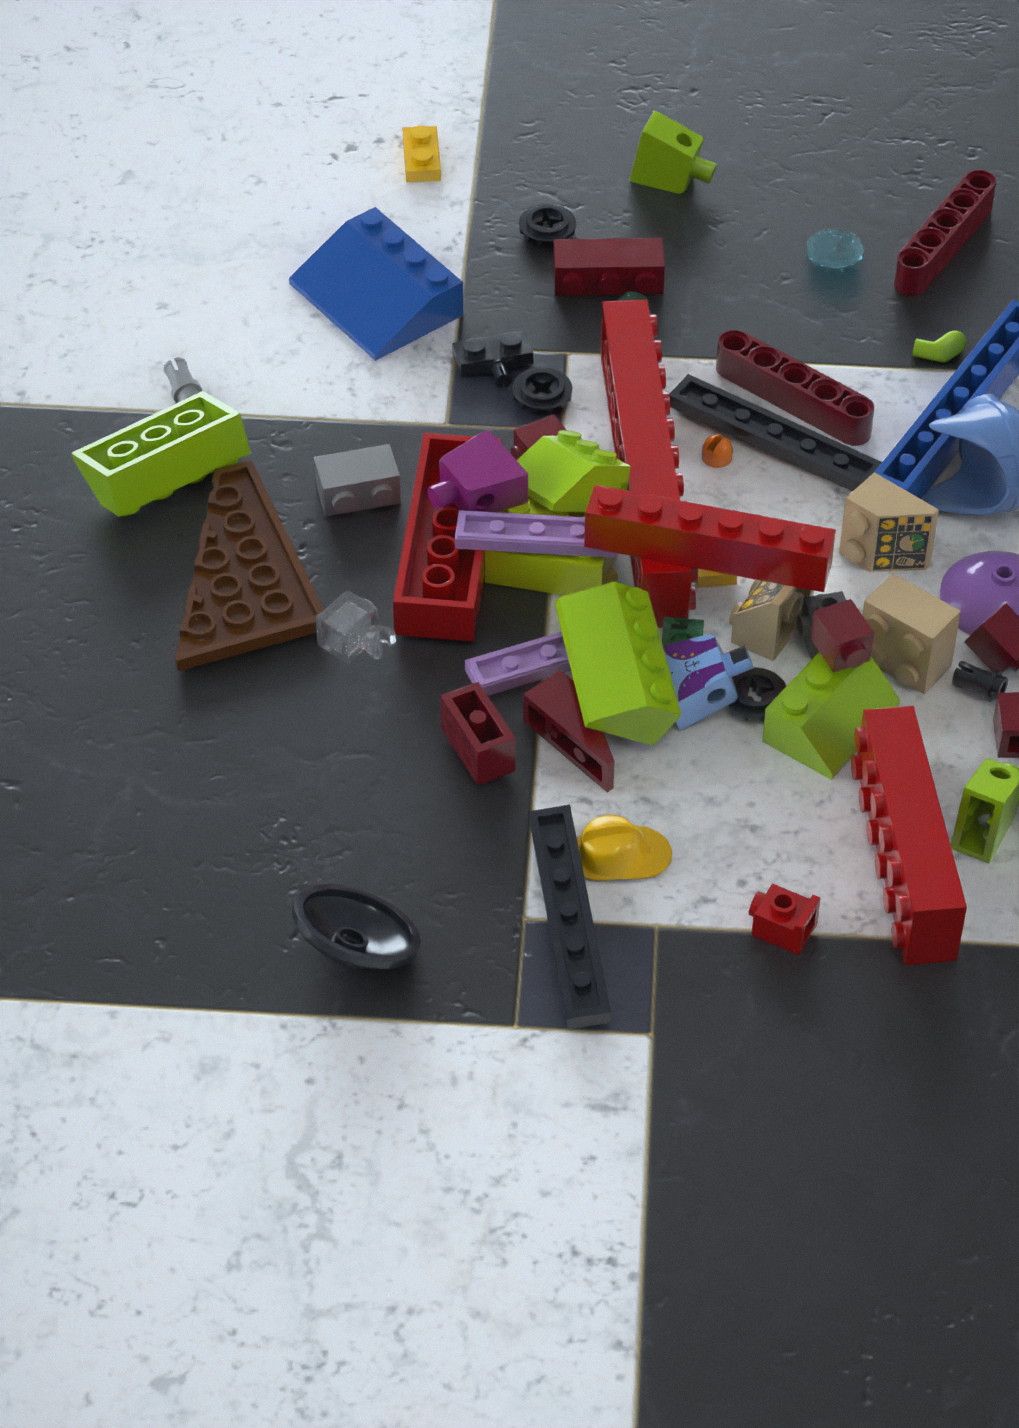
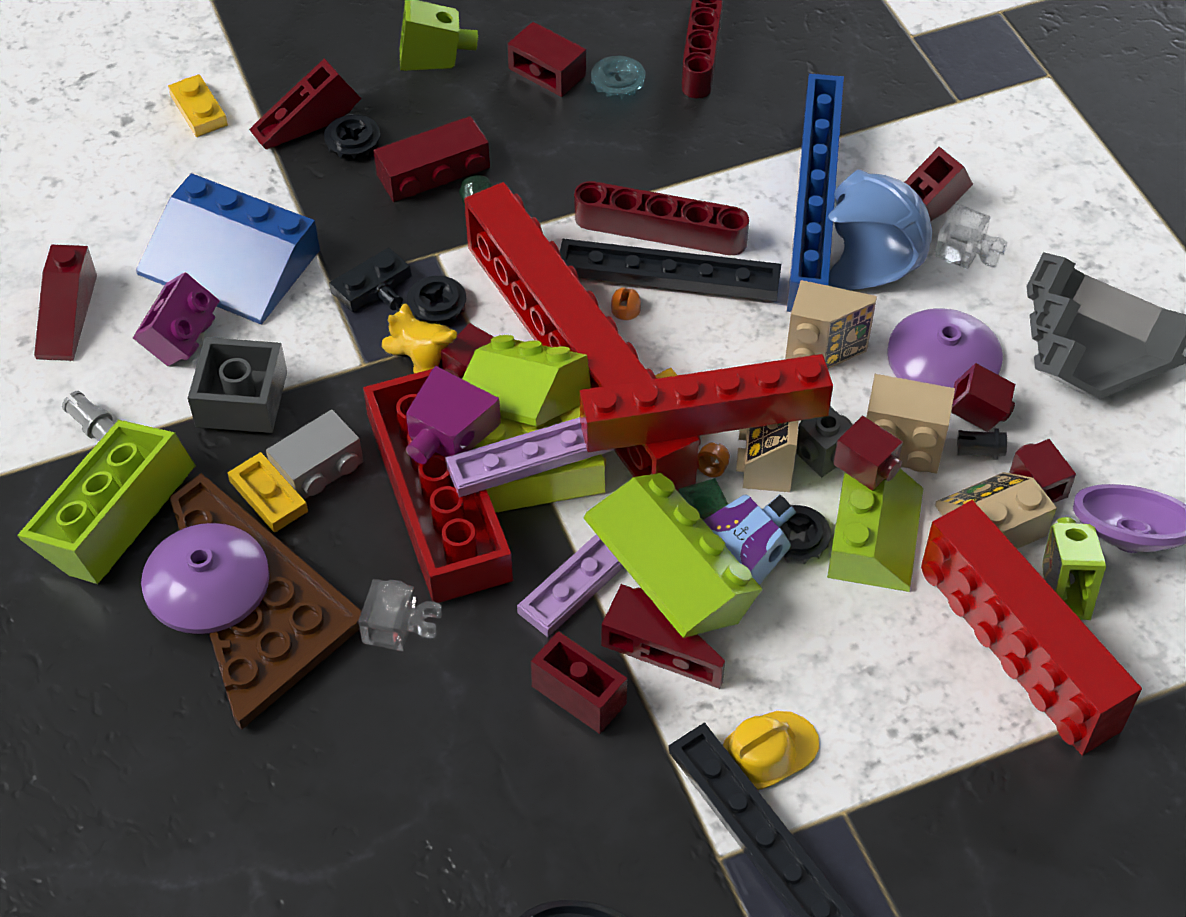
camera: 25 degrees left, 5 degrees up
red brick [748,883,821,955] -> none
lime arm [912,330,967,363] -> none
none -> dark red slope [34,244,97,361]
none -> magenta brick [132,272,220,366]
none -> medium lavender dish [141,523,269,634]
none -> dark grey brick [187,337,287,433]
none -> yellow plate [227,452,308,533]
none -> dark red slope [249,58,362,150]
none -> yellow animal [381,304,457,373]
none -> dark red brick [507,22,586,97]
none -> orange hinge [698,442,730,477]
none -> tan slope [935,472,1057,549]

